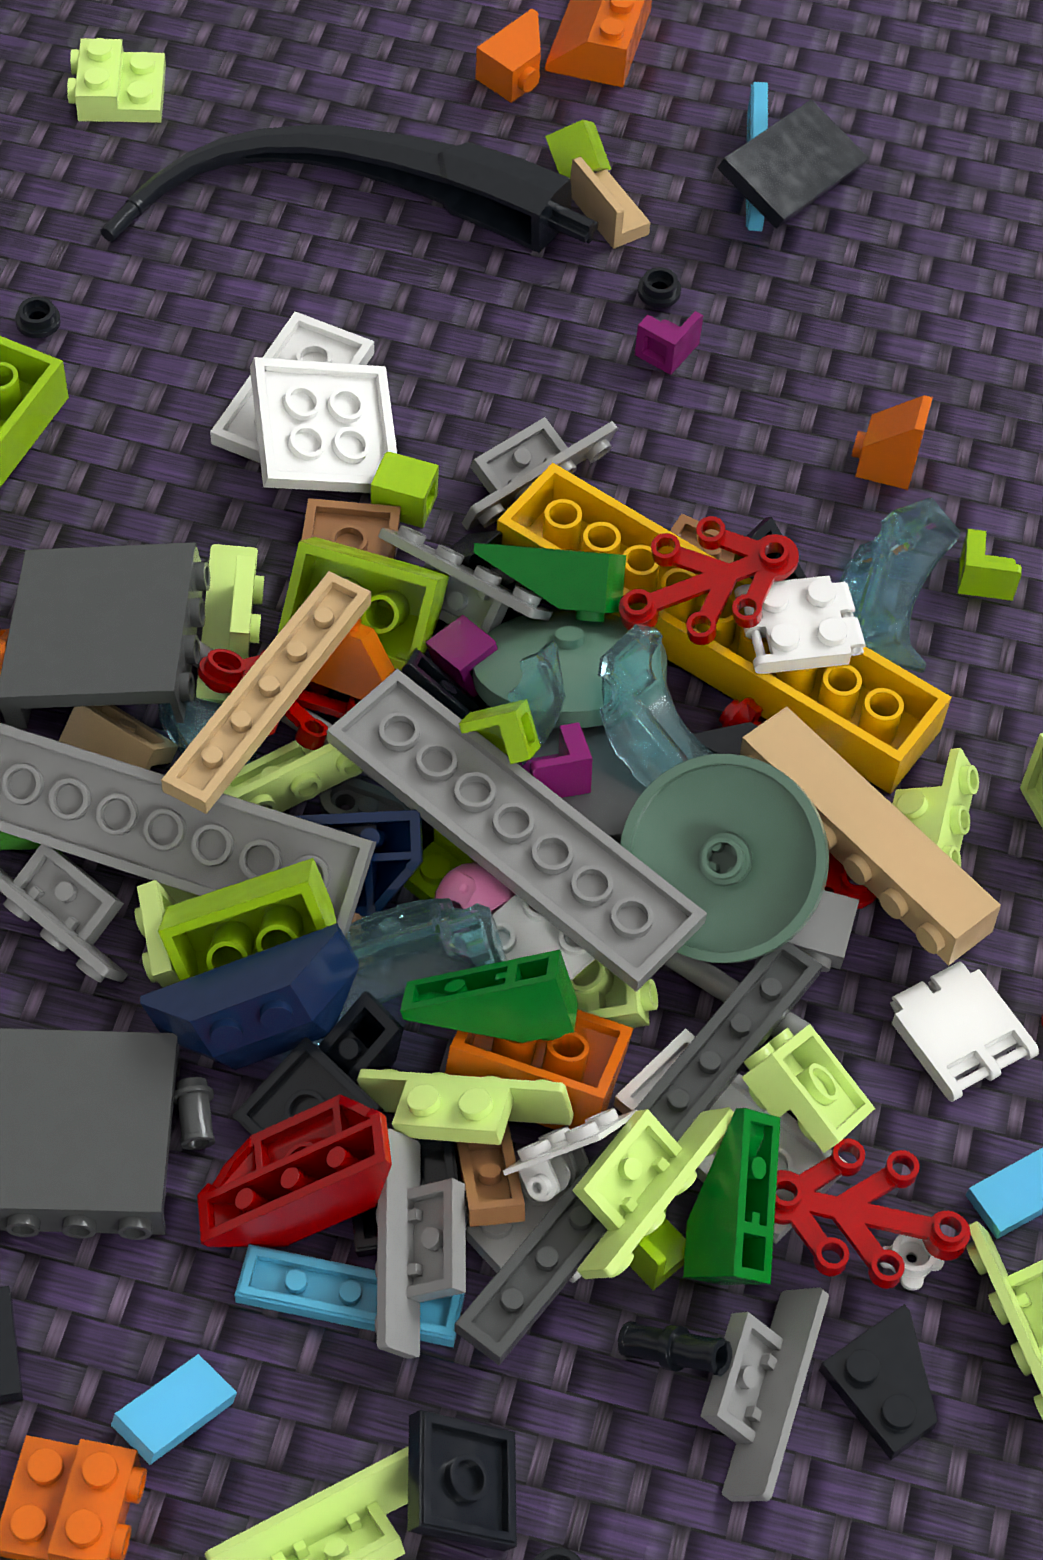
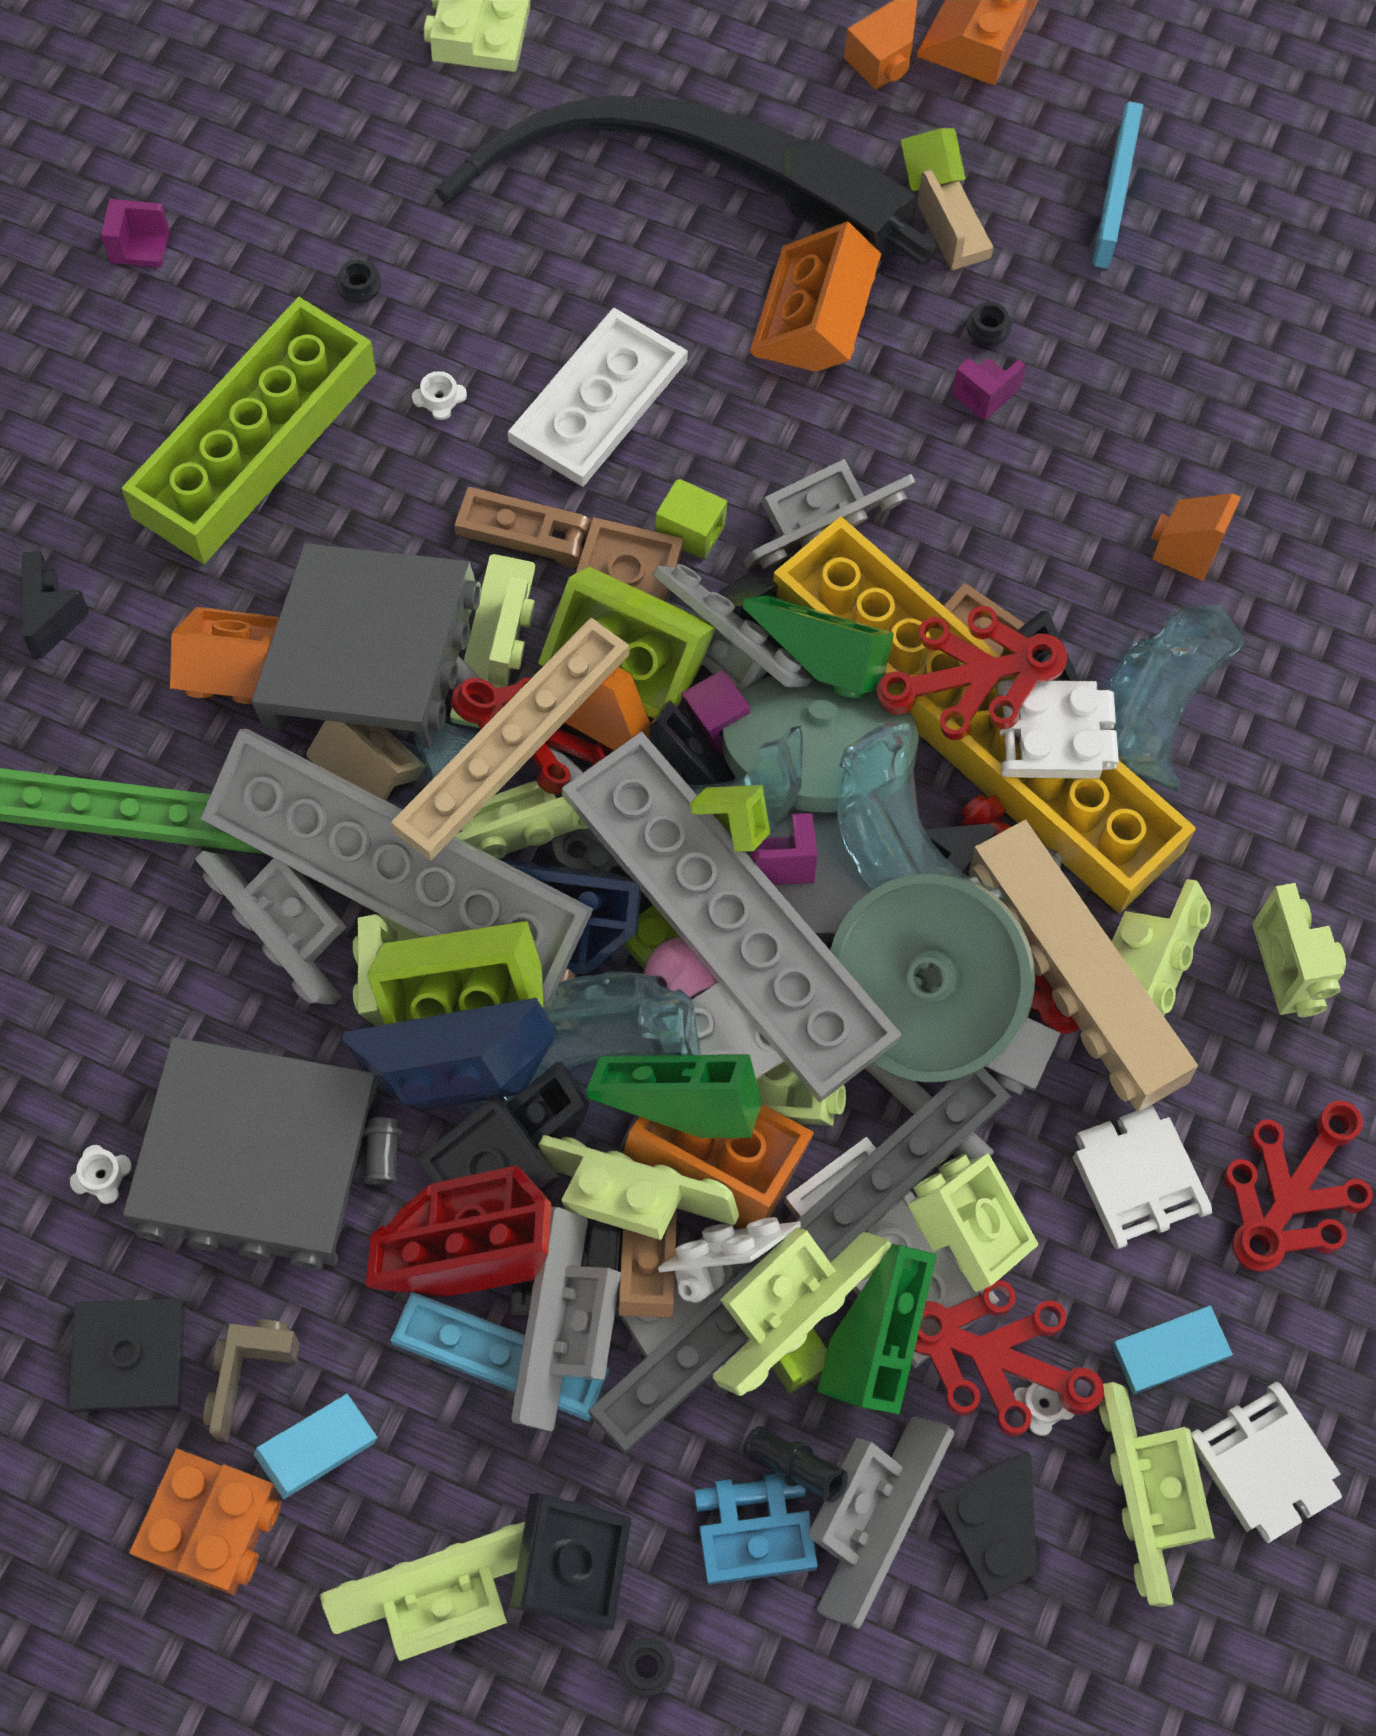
camera: 10 degrees right, 10 degrees up
white plate [250,357,397,493] -> none
black tile [717,99,869,229] -> none
lime panel [957,529,1022,601] -> none
none -> dark tan bracket [203,1319,300,1442]
none -> white plate [412,371,467,420]
none -> medium nougat plate [454,487,592,568]
none -> dark azure plate [694,1473,817,1585]
none -> orange slope [749,221,881,372]

